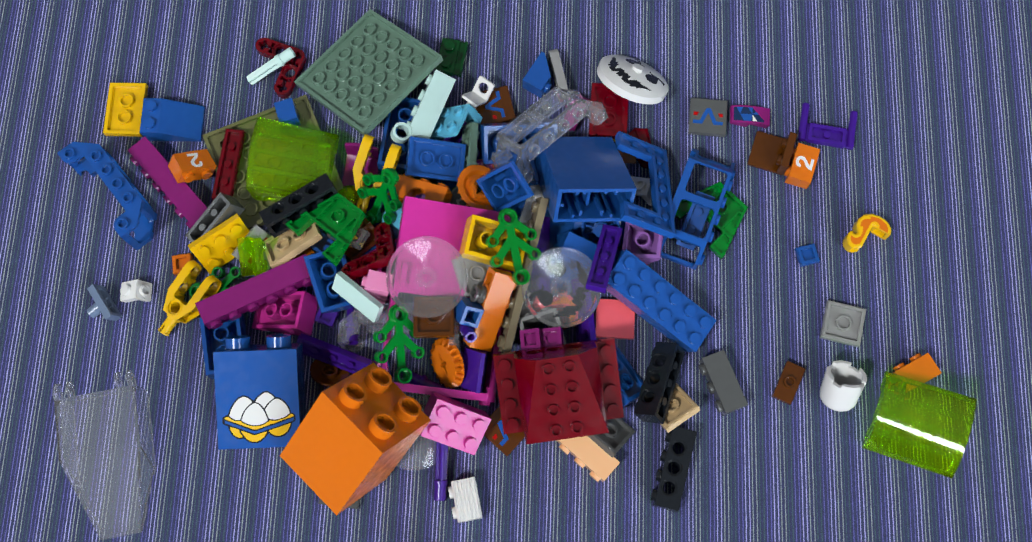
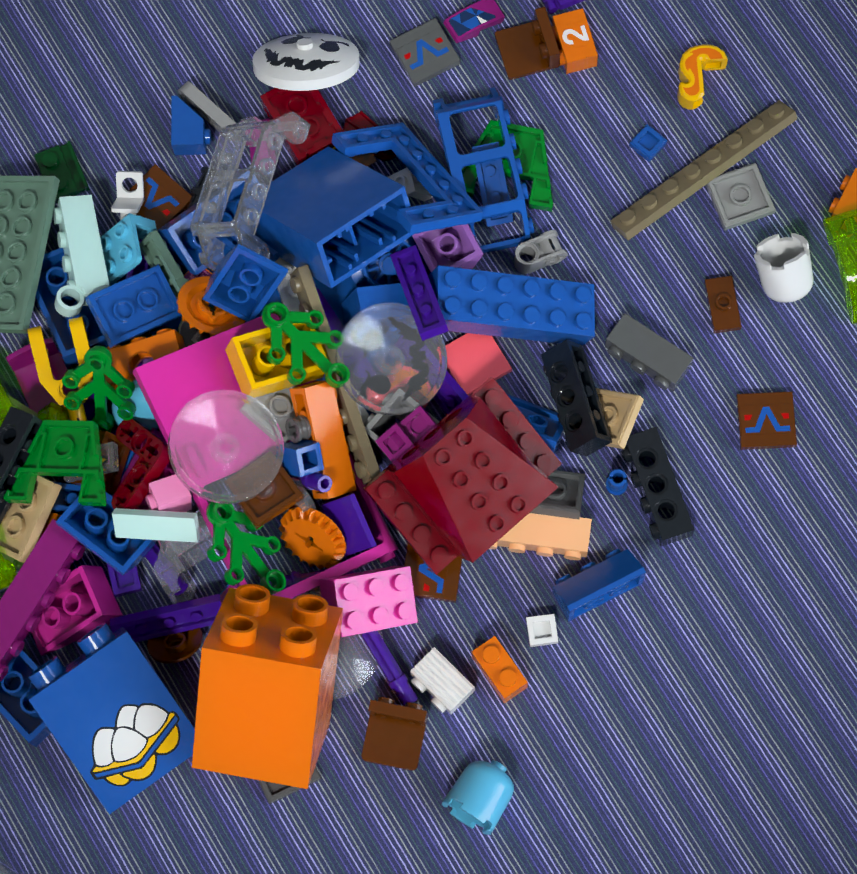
camera: 30 degrees left, 0 degrees up
none -> reddish brown bracket [361,697,428,771]
none -> orange brick [471,636,528,704]
none -> light grey piece [514,230,568,274]
none -> white plate [526,614,558,647]
none -> blue slope [552,549,646,622]
none -> blue pin [605,469,628,496]
none -> dark tan plate [610,100,797,240]
none -> reddish brown tile [736,392,797,450]

